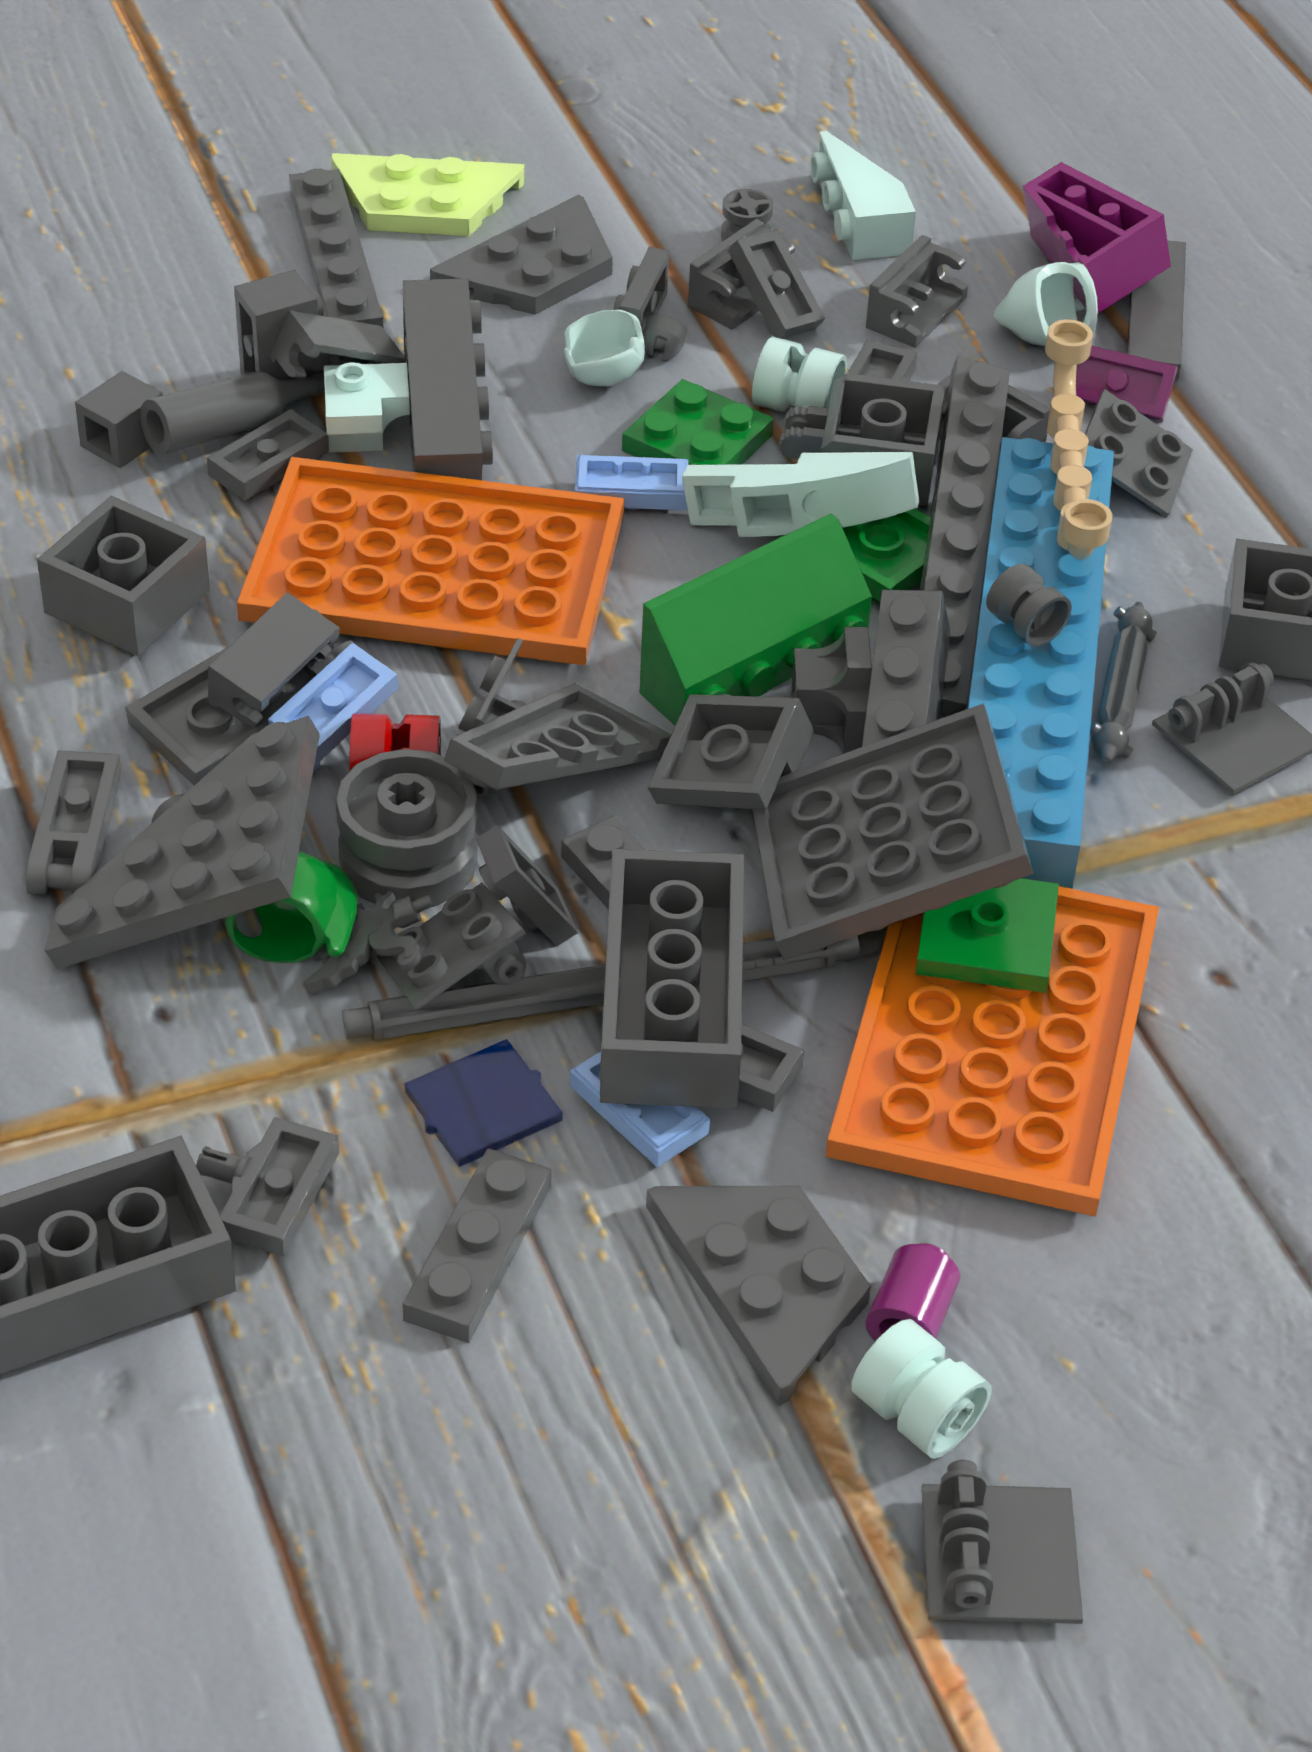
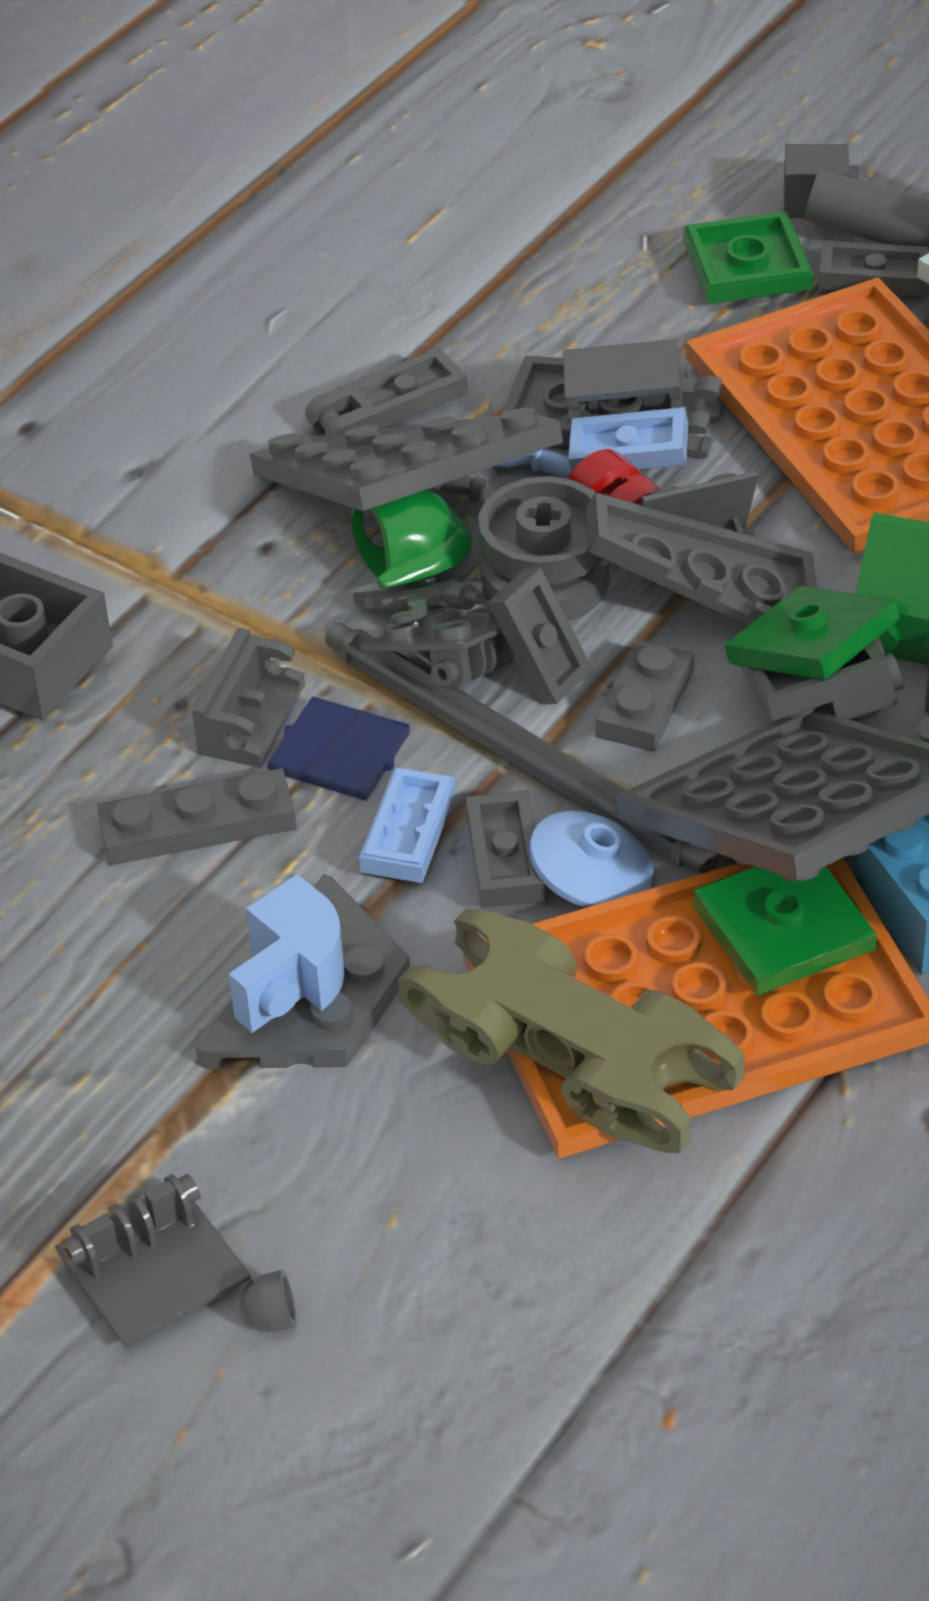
camera: 60 degrees right, 0 degrees up
dark grey brick [37,496,210,656] -> none
dark grey plate [196,1117,339,1257] -> none
dark grey brick [600,849,744,1109] -> none
light aqua wheel [852,1319,992,1459] -> none
magenta brick [865,1243,960,1341] -> none
none -> dark grey hinge [192,628,305,768]
none -> light blue brick [229,874,344,1033]
none -> dark grey hinge [240,1269,297,1332]
none -> olive piece [398,909,745,1153]
none -> light blue dish [529,811,654,908]
none -> green plate [683,211,814,304]
none -> green plate [724,586,900,680]

